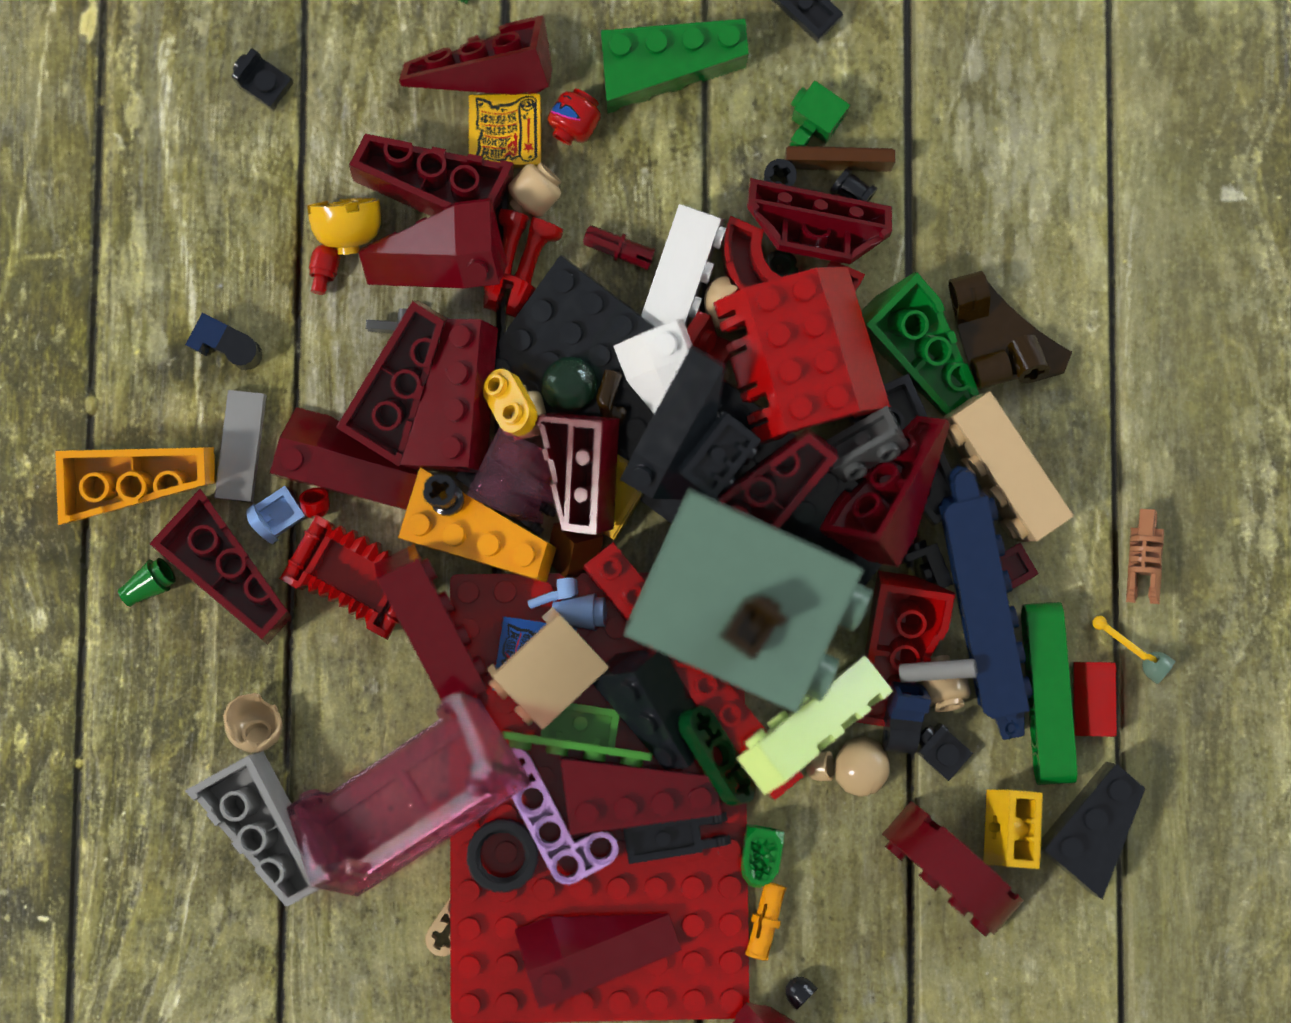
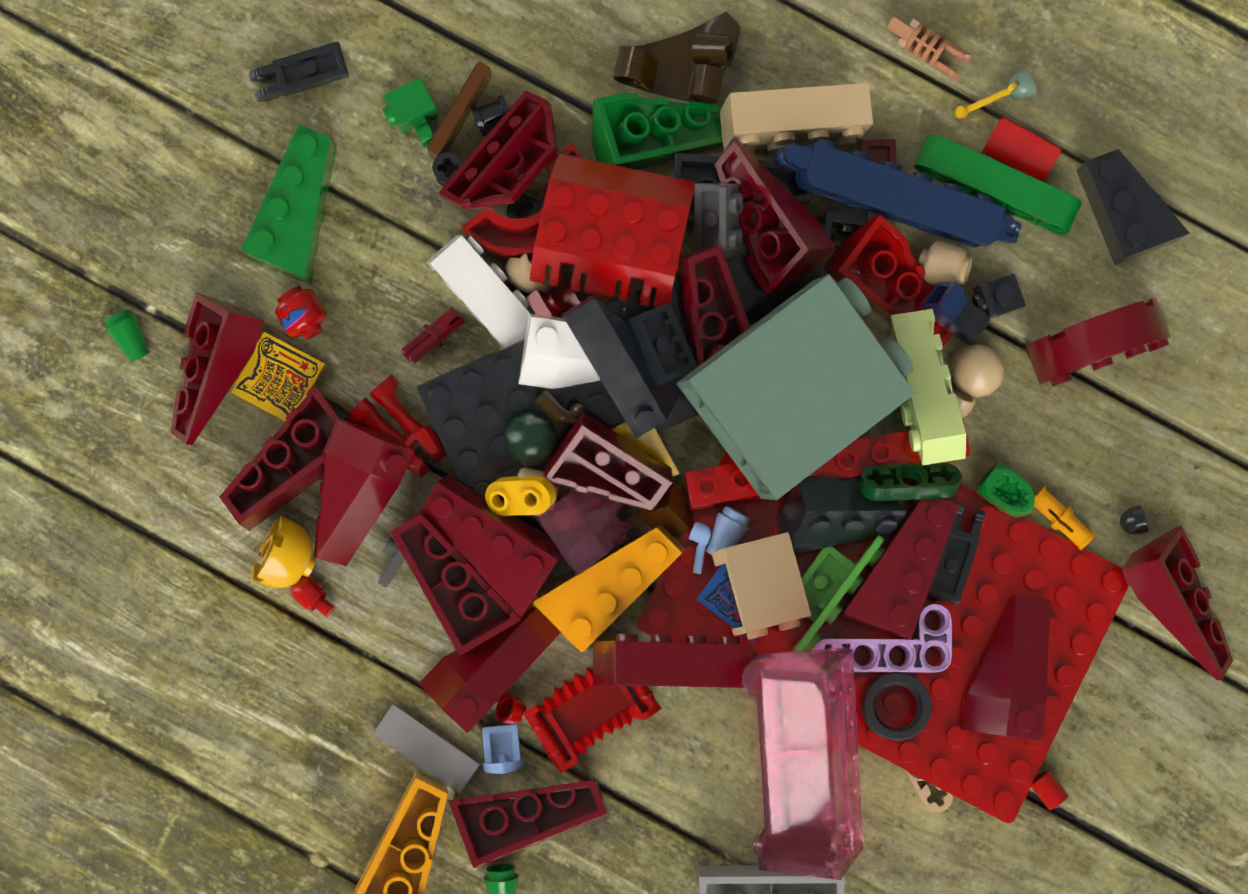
camera: 65 degrees left, 0 degrees up
leg [185,313,262,370] -> none
tan hair [223,693,283,753] -> none
black bracket [231,48,294,111] -> none
black bush [423,474,464,516] -> none
tan head [508,163,561,217] -> none
dark brown bracket [719,595,788,660] -> none
light grey piece [899,659,977,683] -> none
yellow brick [983,789,1043,869] -> none

